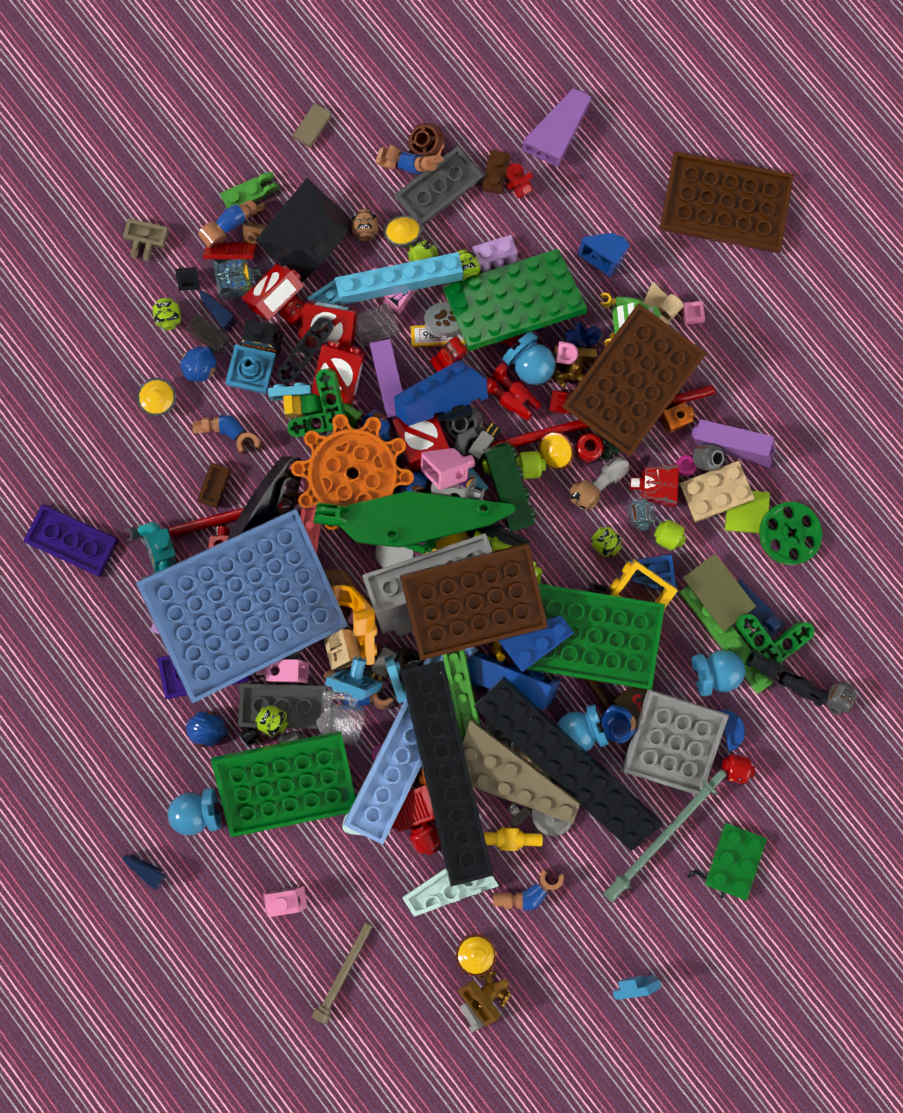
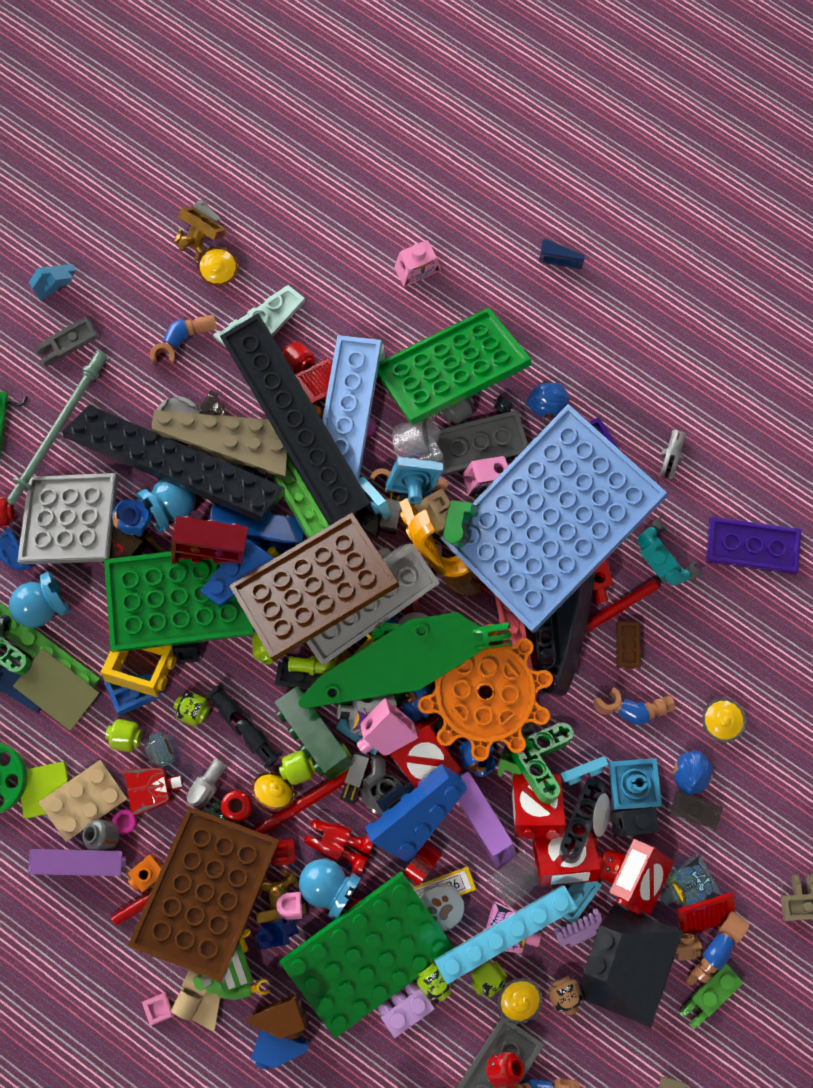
camera: 165 degrees right, 5 degrees down
lime head [152,298,181,331] -> none
dark azure tile [167,788,221,836] -> none
black plate [175,267,200,291] -> none
dark blue slope [199,290,236,333] -> none
lime head [255,705,289,737] -> none
leg [283,394,323,419] -> none
dark tan piece [311,922,373,1024] -> none
yellow pin [483,828,543,851] -> none
medium nougat head [569,480,601,511] -> none
none -> dark grey hinge [34,317,99,366]
none -> dark red wedge [171,516,248,564]
none -> black piece [206,684,282,769]
none -> reddish brown slope [246,993,309,1041]
none -> green leg [444,500,478,548]
none -> red head [486,1052,524,1088]
none -> lavender piece [554,909,603,947]
none -> white sticker [593,793,610,837]
none -> light grey arm [660,430,686,479]

